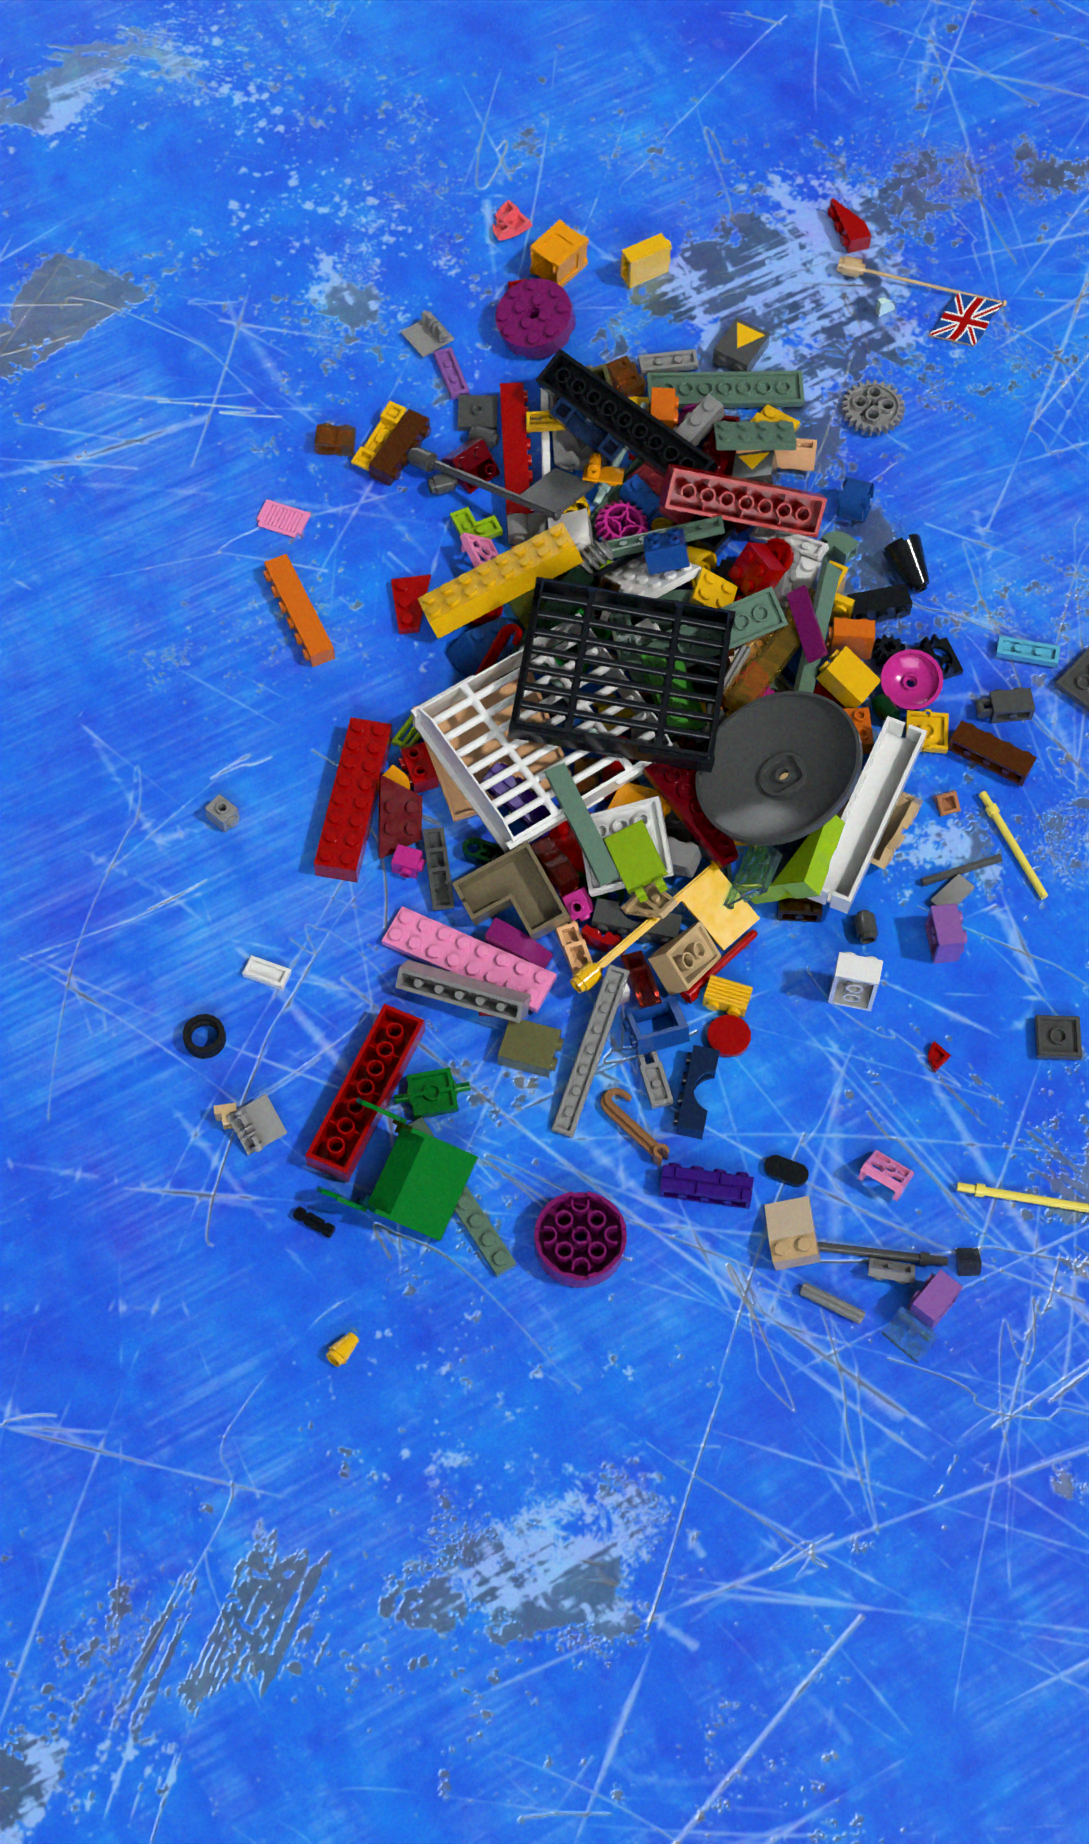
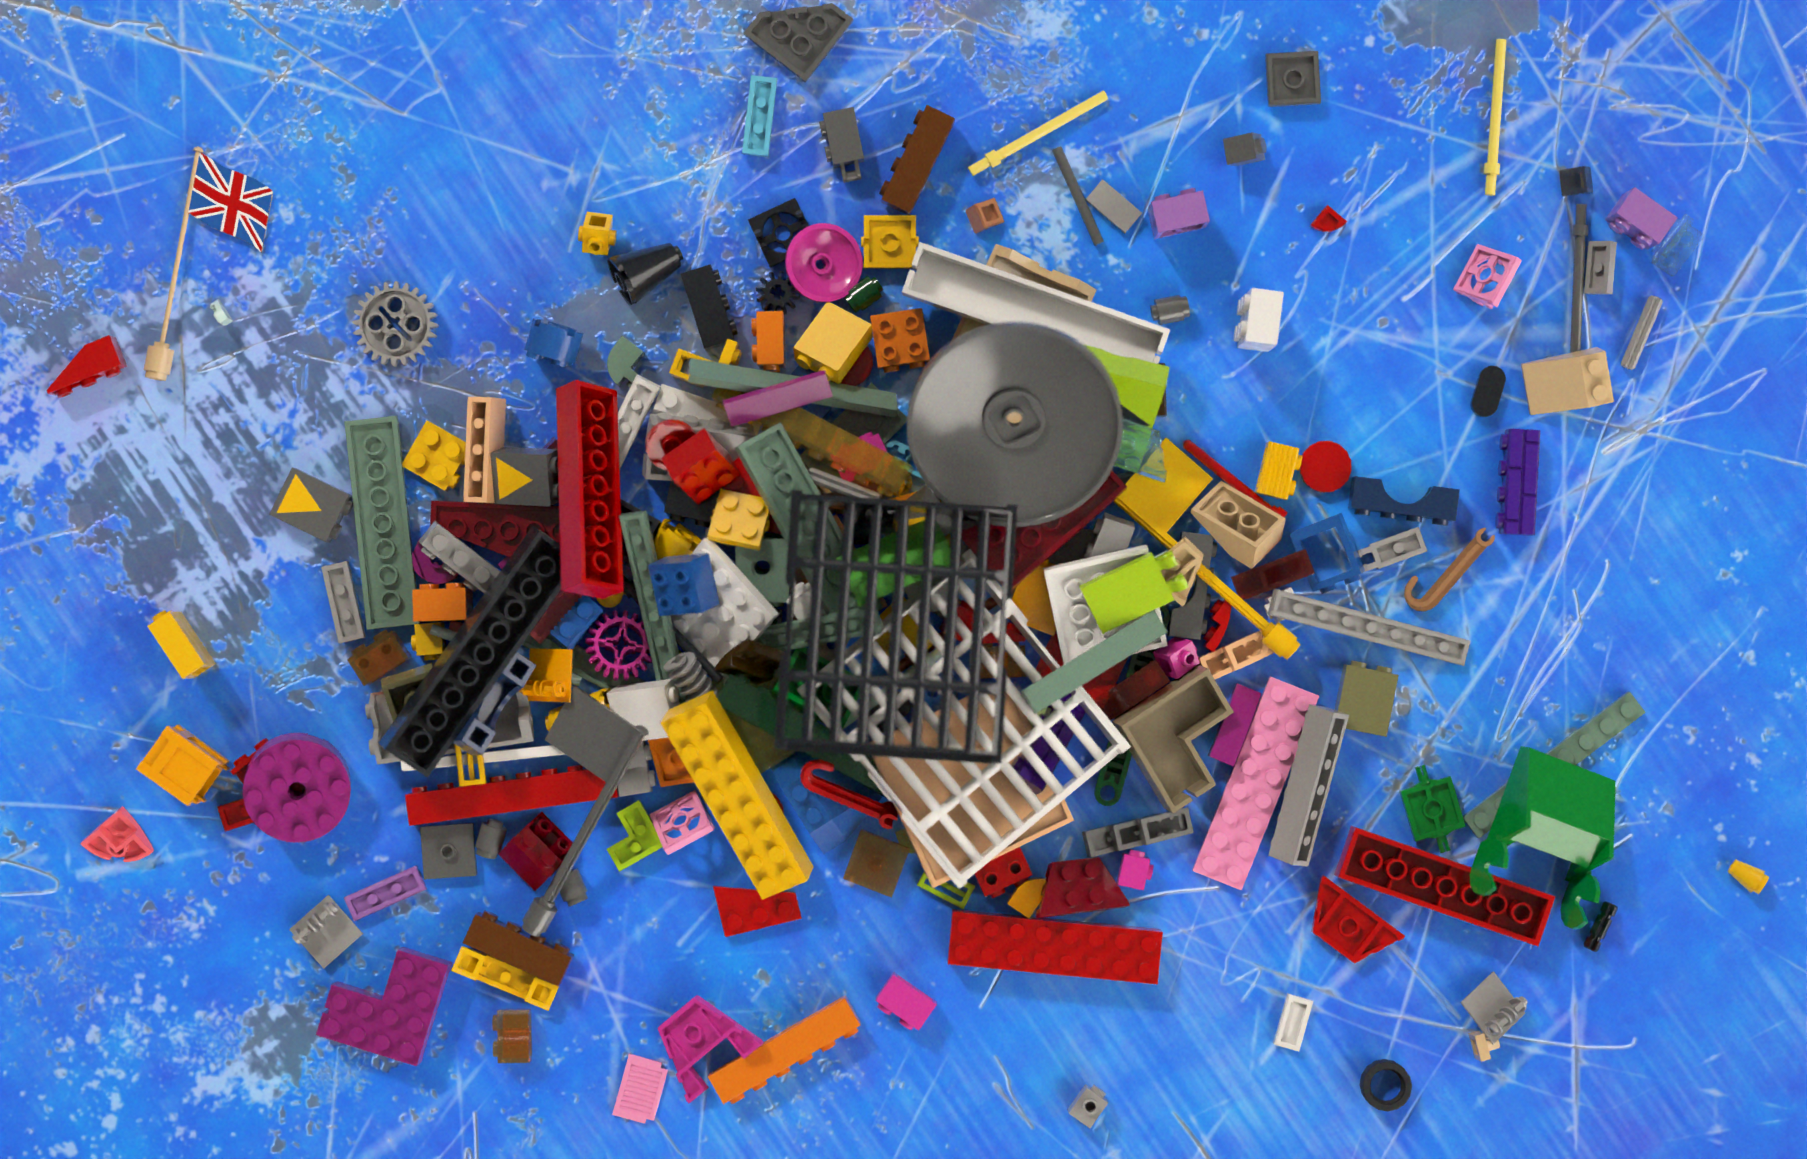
camera: 95 degrees left, 25 degrees up
magenta brick [534,1191,627,1288] -> none
sand green plate [714,421,796,450] -> none
none -> magenta piece [316,947,452,1066]
none -> yellow brick [578,212,617,256]
none -> dark pink wing [658,995,764,1104]
none -> clear orange plate [843,829,910,898]
none -> dark pink brick [875,972,937,1030]
none -> dark grey brick [1223,132,1267,166]
none -> red wing [1311,875,1405,963]

